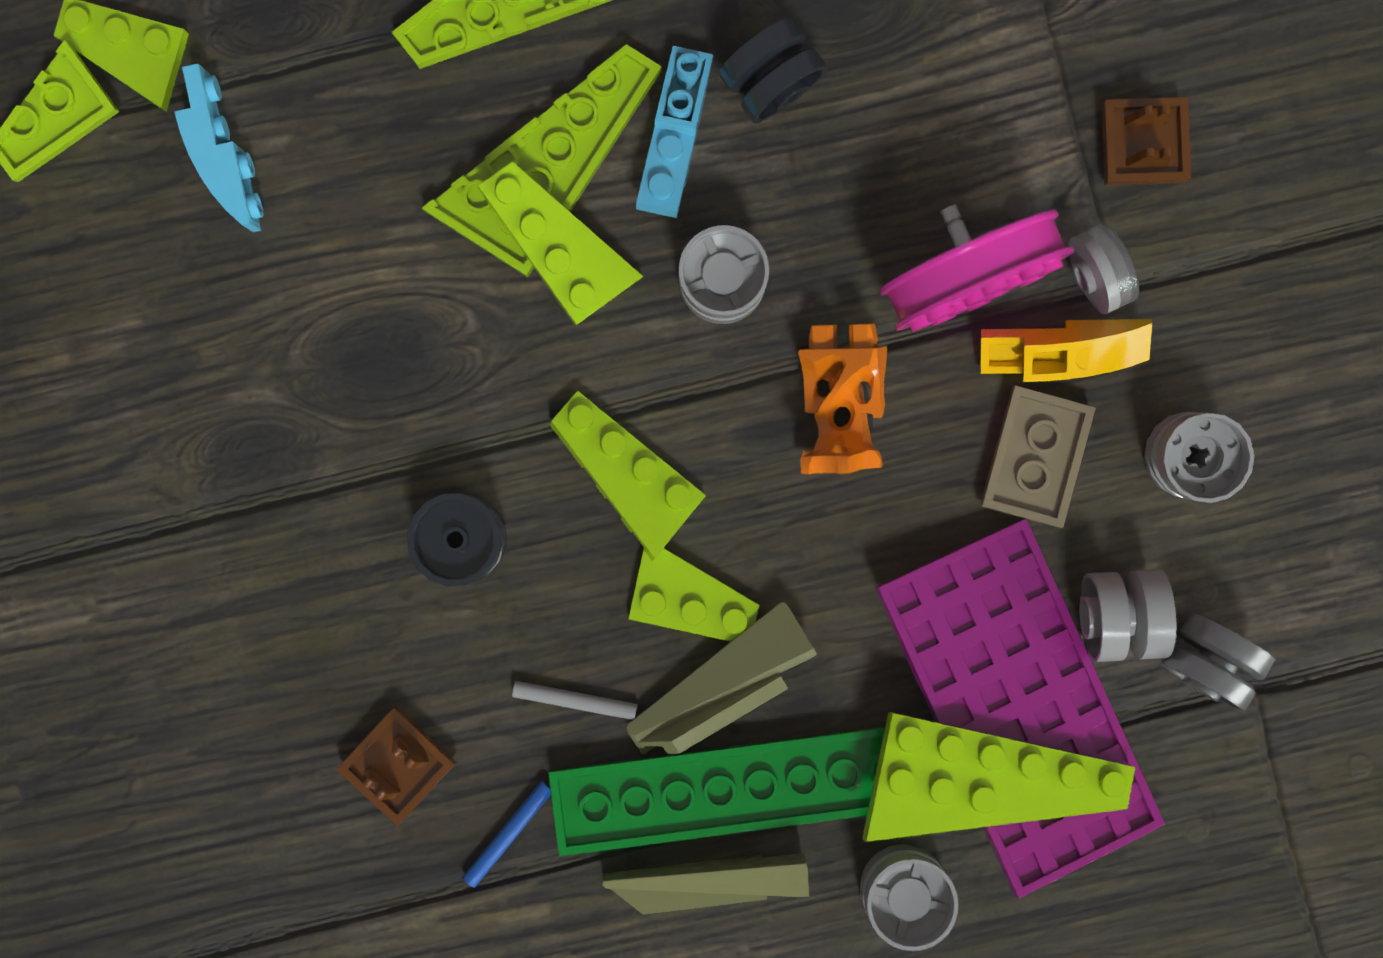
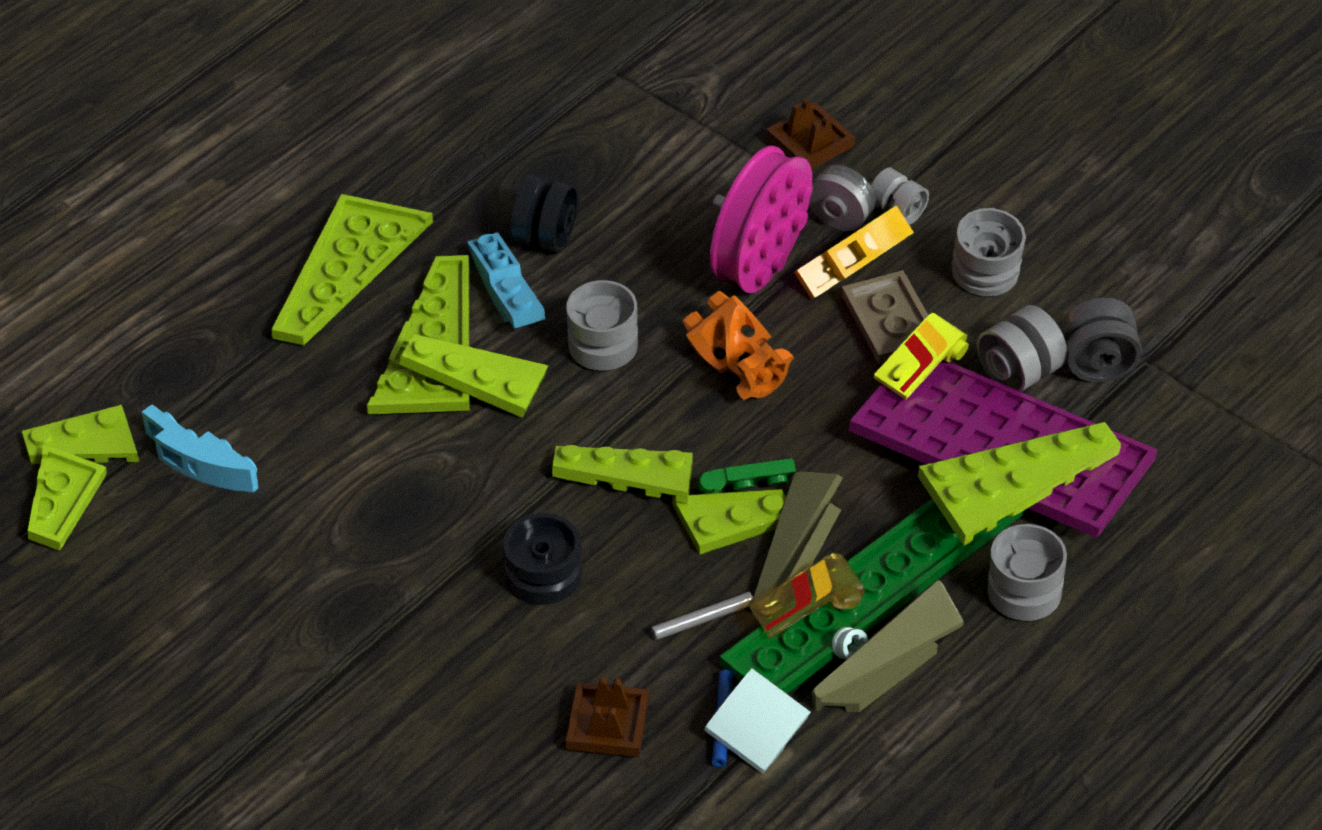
camera: 35 degrees left, 40 degrees down
none -> green hinge [696,458,796,494]
none -> light aqua slope [704,668,810,774]
none -> clear yellow door [748,554,865,639]
none -> light aqua bush [832,627,869,660]
none -> light grey wheel [868,167,929,225]
none -> neon yellow door [874,313,969,400]

